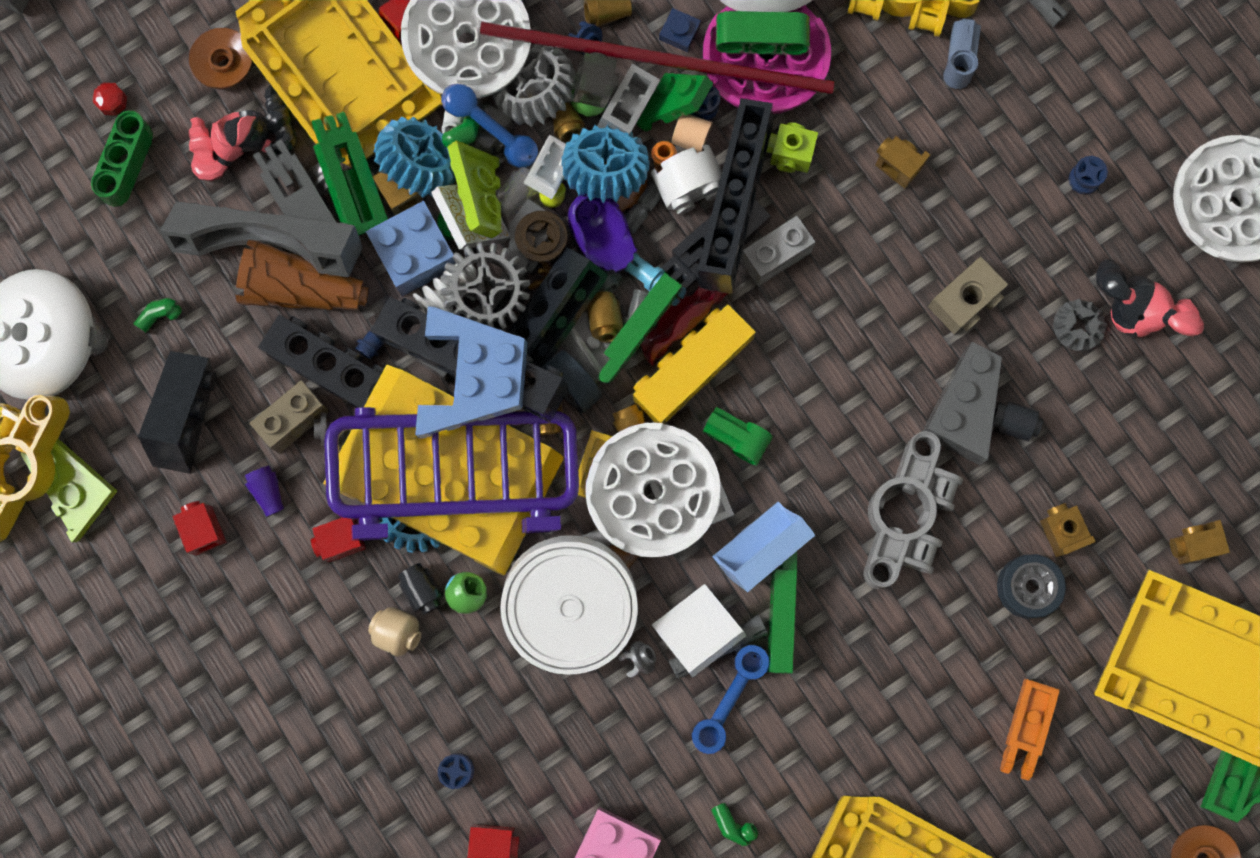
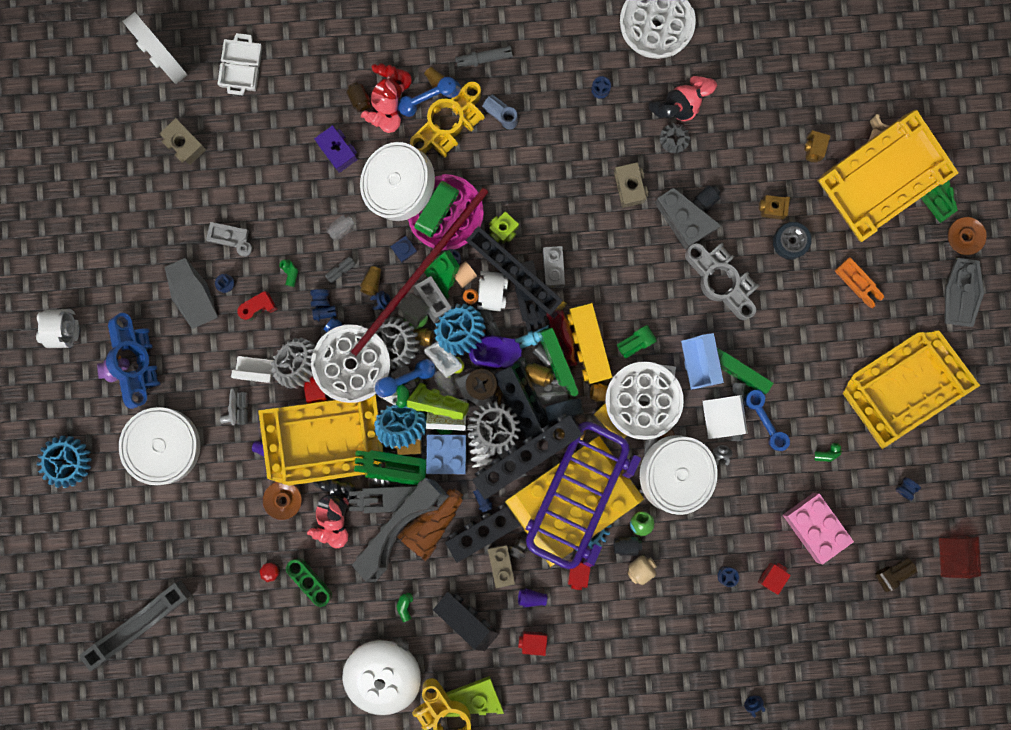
camera: 65 degrees left, 5 degrees up
medium blue wing [415,307,527,438] -> none
pearl gold brick [875,136,930,189] -> none

